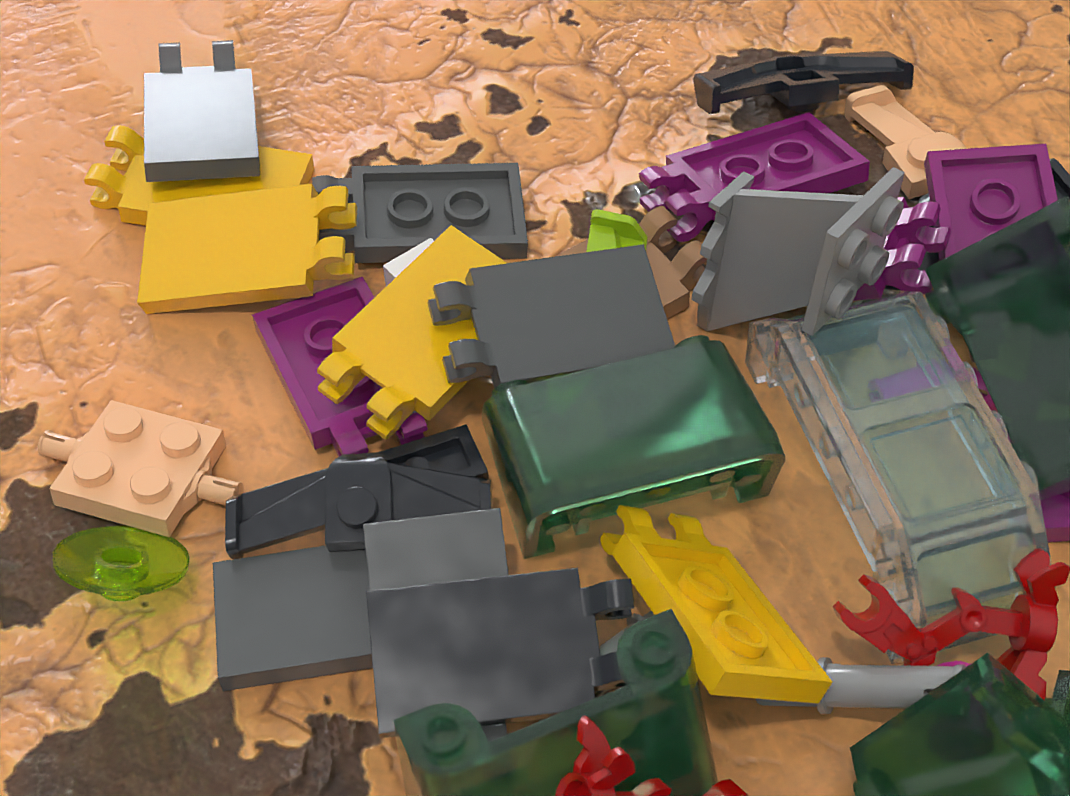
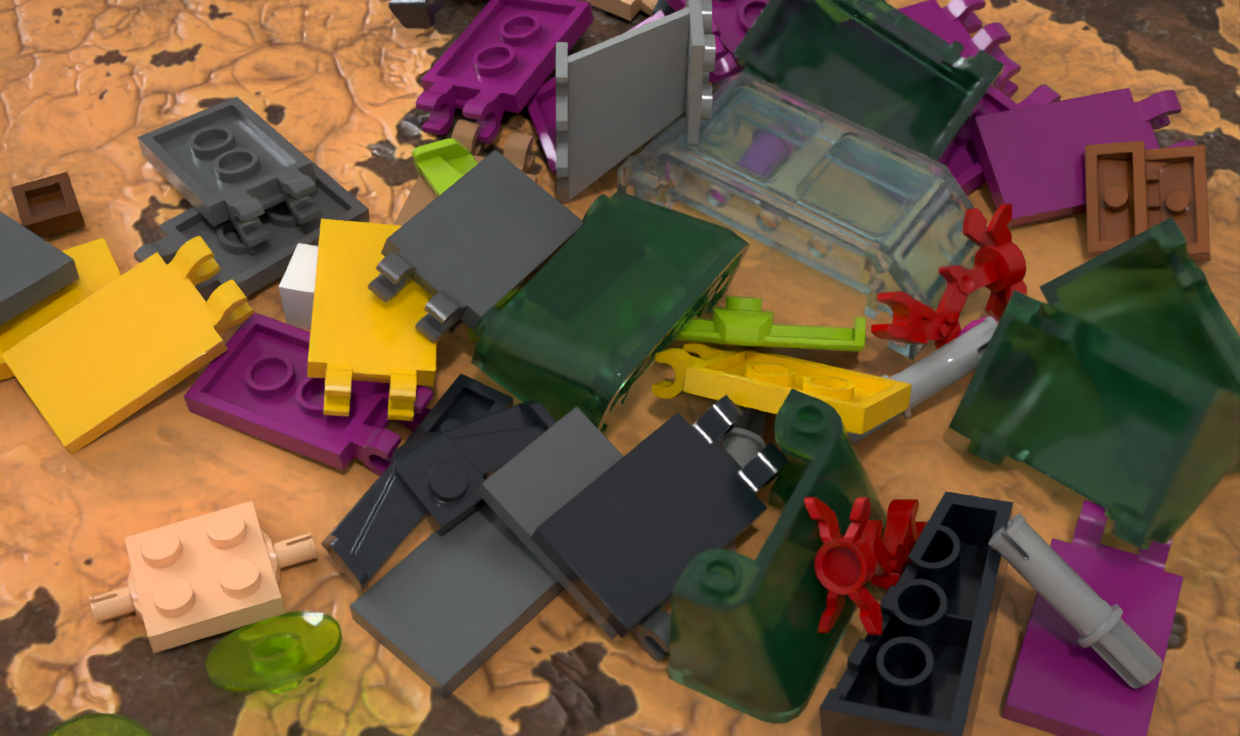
camera: 40 degrees left, 0 degrees up
none -> reddish brown plate [11,172,85,238]
none -> dark grey tile [137,97,323,248]
none -> lime plate [619,296,866,352]

